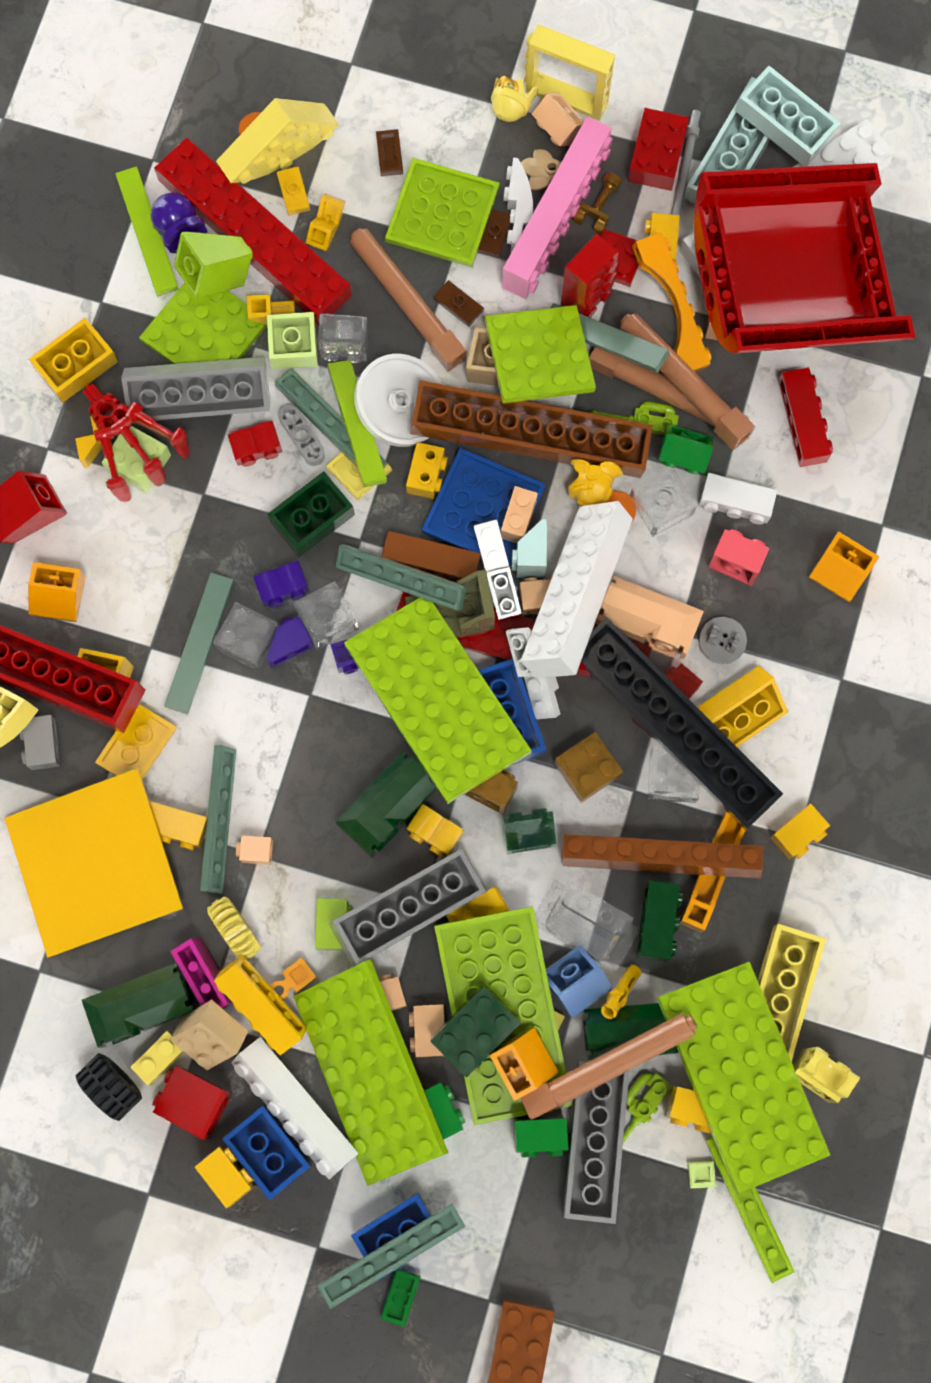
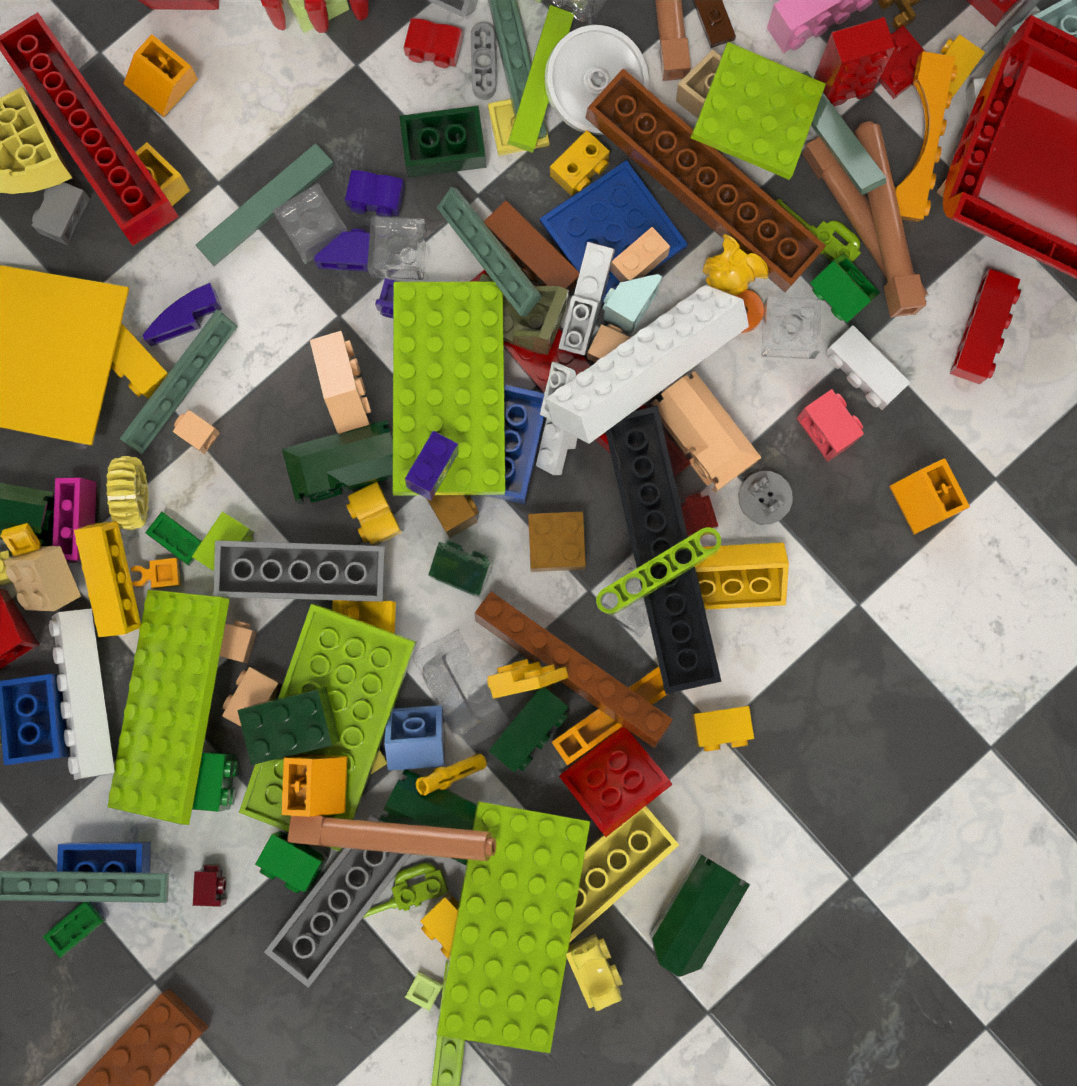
camera: 35 degrees right, 5 degrees up
yellow plate [95,704,177,781] -> none
none -> yellow tile [1,523,41,556]
none -> dark purple slope [143,283,222,346]
none -> green plate [145,511,202,566]
none -> dark red brick [192,864,226,907]
none -> light nougat brick [310,331,371,434]
none -> dark purple brick [405,431,458,501]
none -> yellow plate [487,659,569,699]
none -> red plate [559,726,673,837]
none -> lime beam [596,527,721,615]
none -> dark green brick [650,853,750,977]

